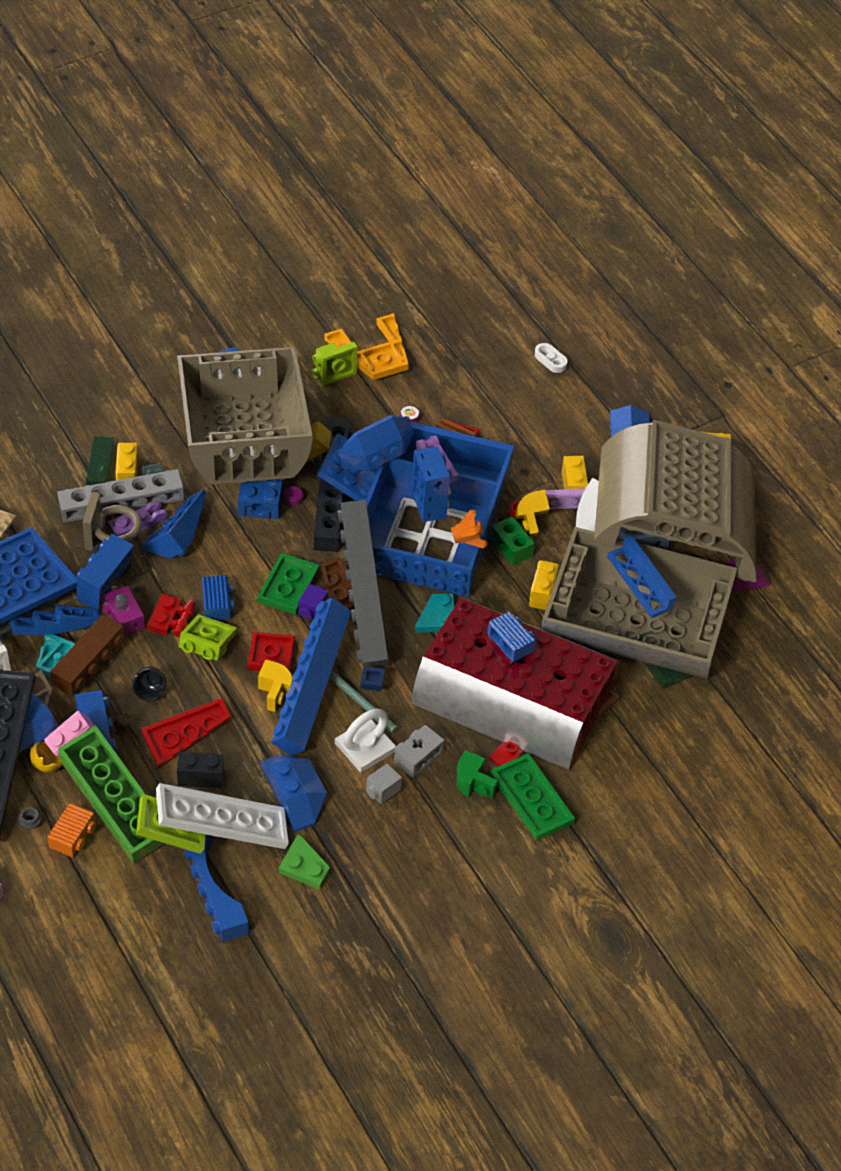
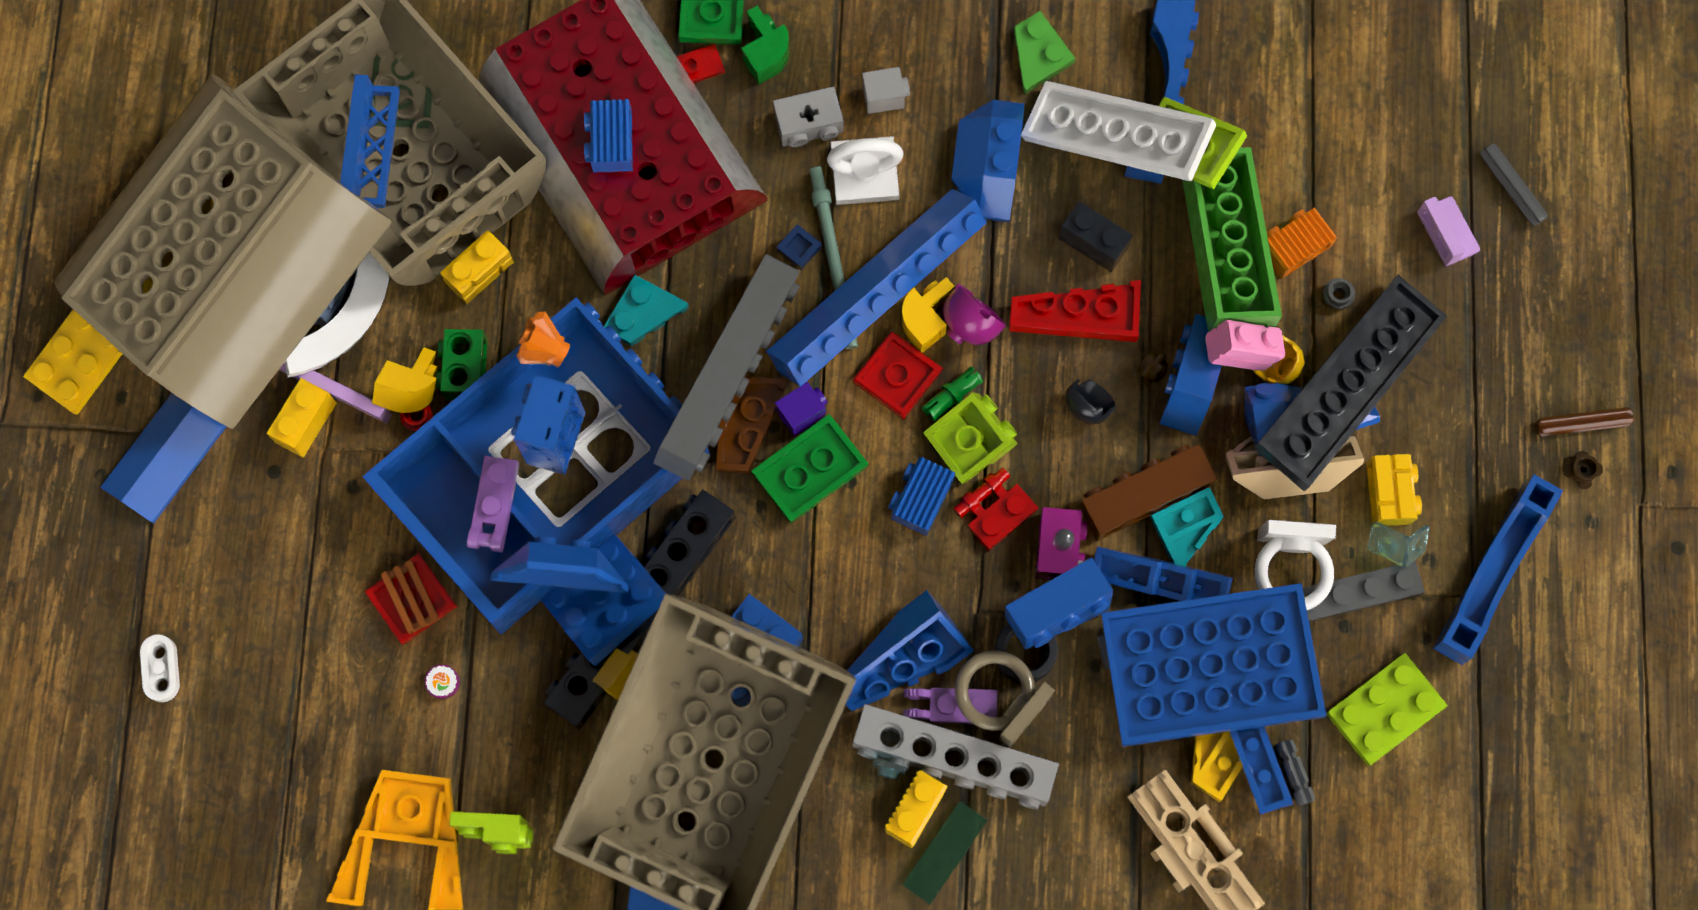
camera: 145 degrees left, 25 degrees up
none -> green pin [921,366,983,422]
none -> magenta cylinder [942,283,1006,345]

